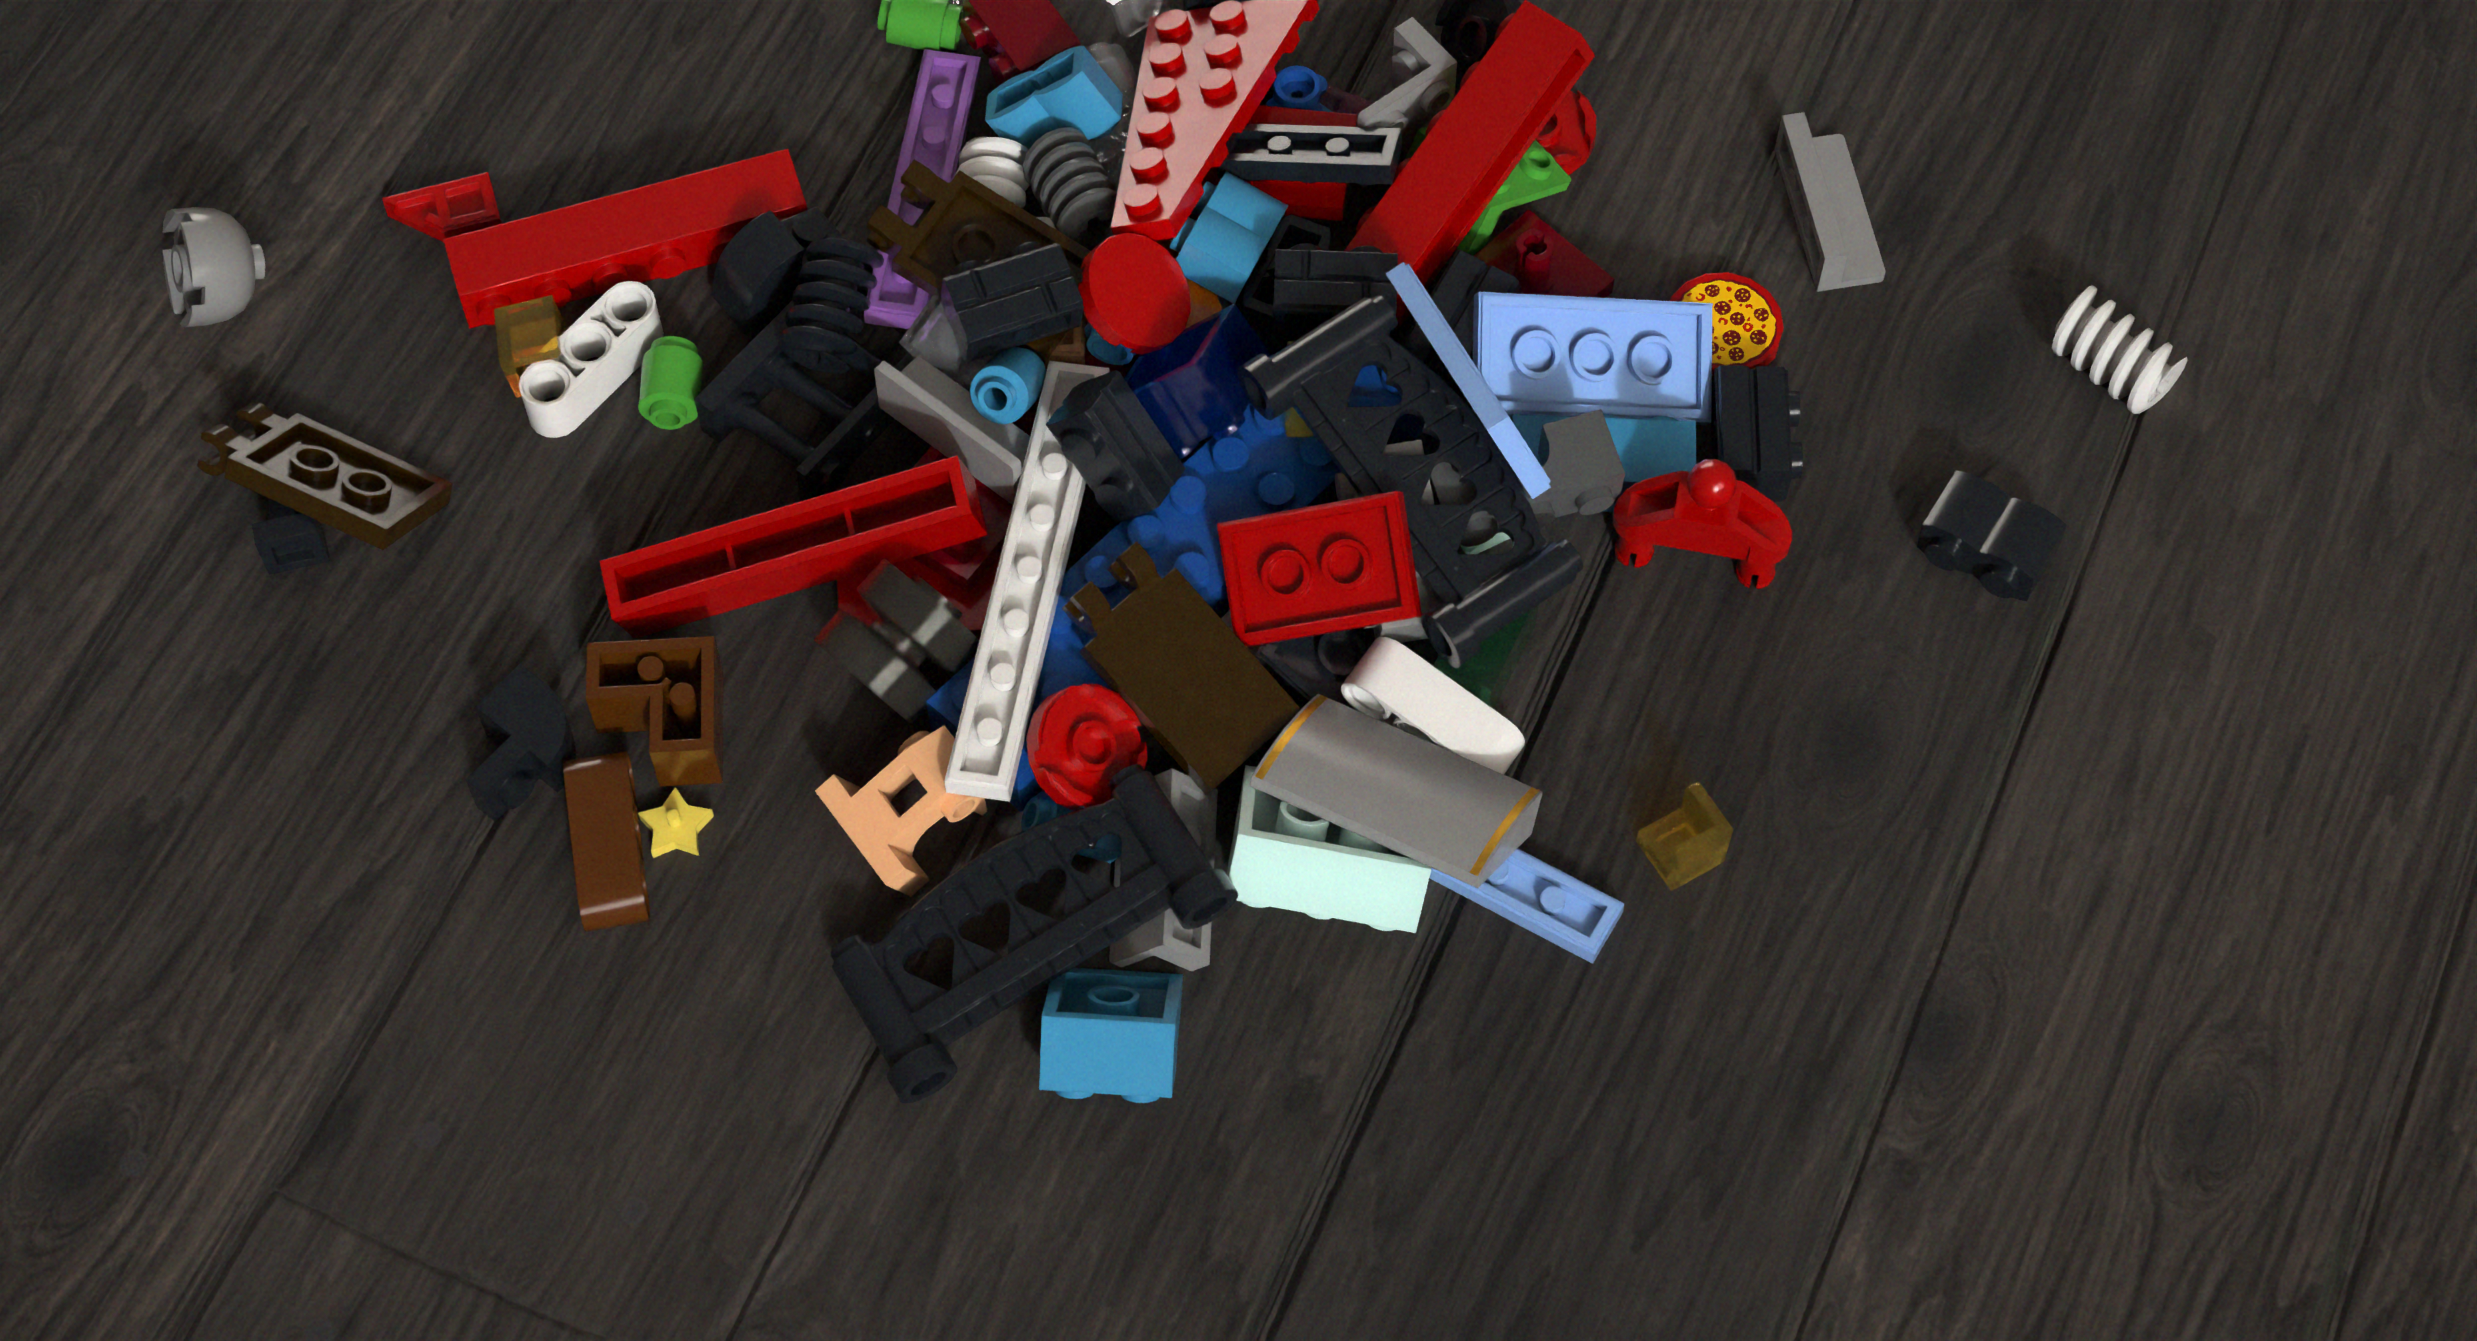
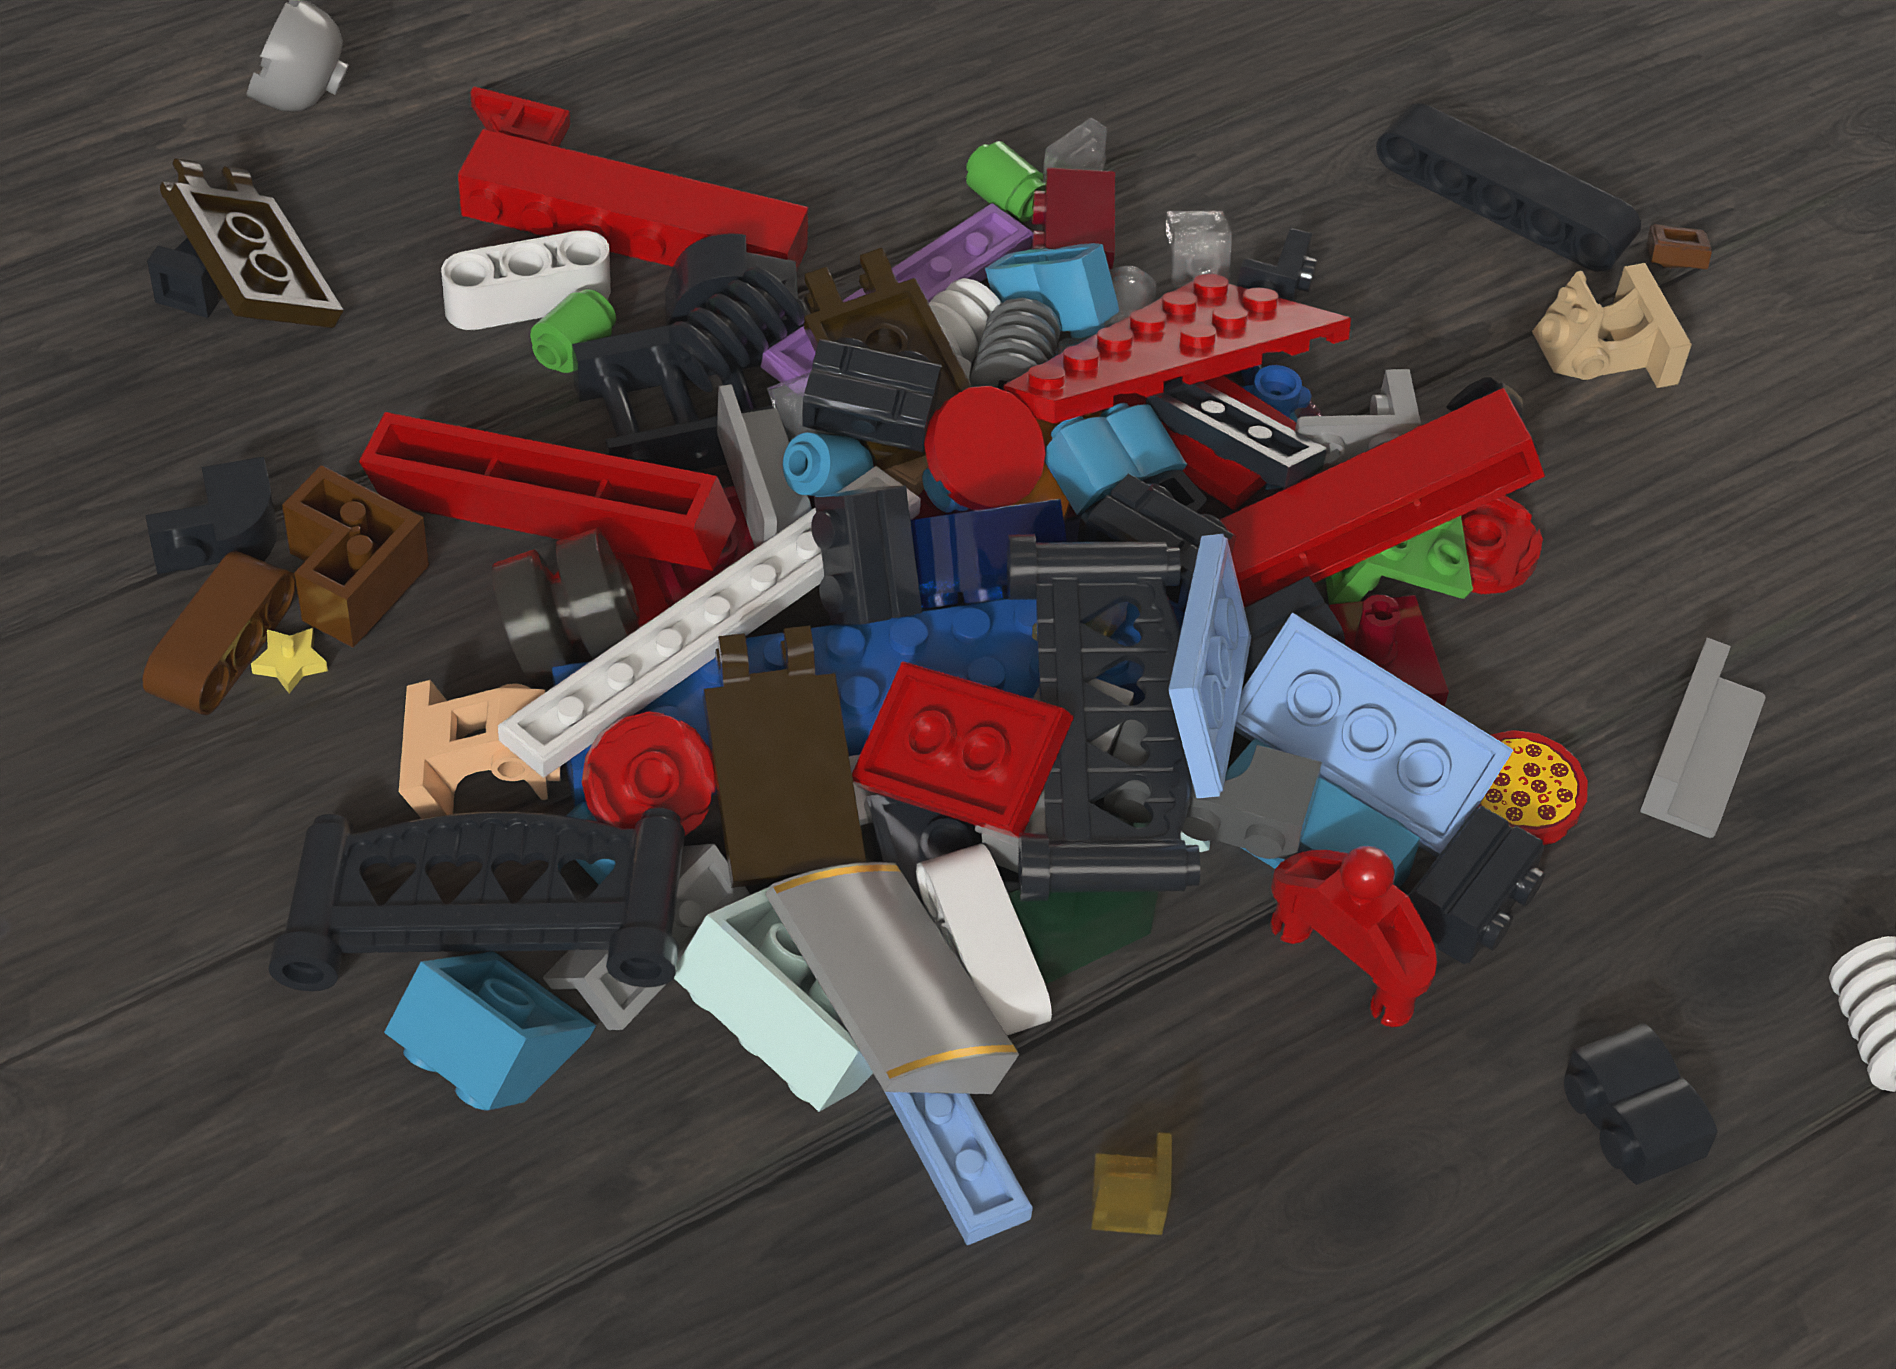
camera: 30 degrees right, 10 degrees down
clear yellow panel [494,295,567,398] -> none

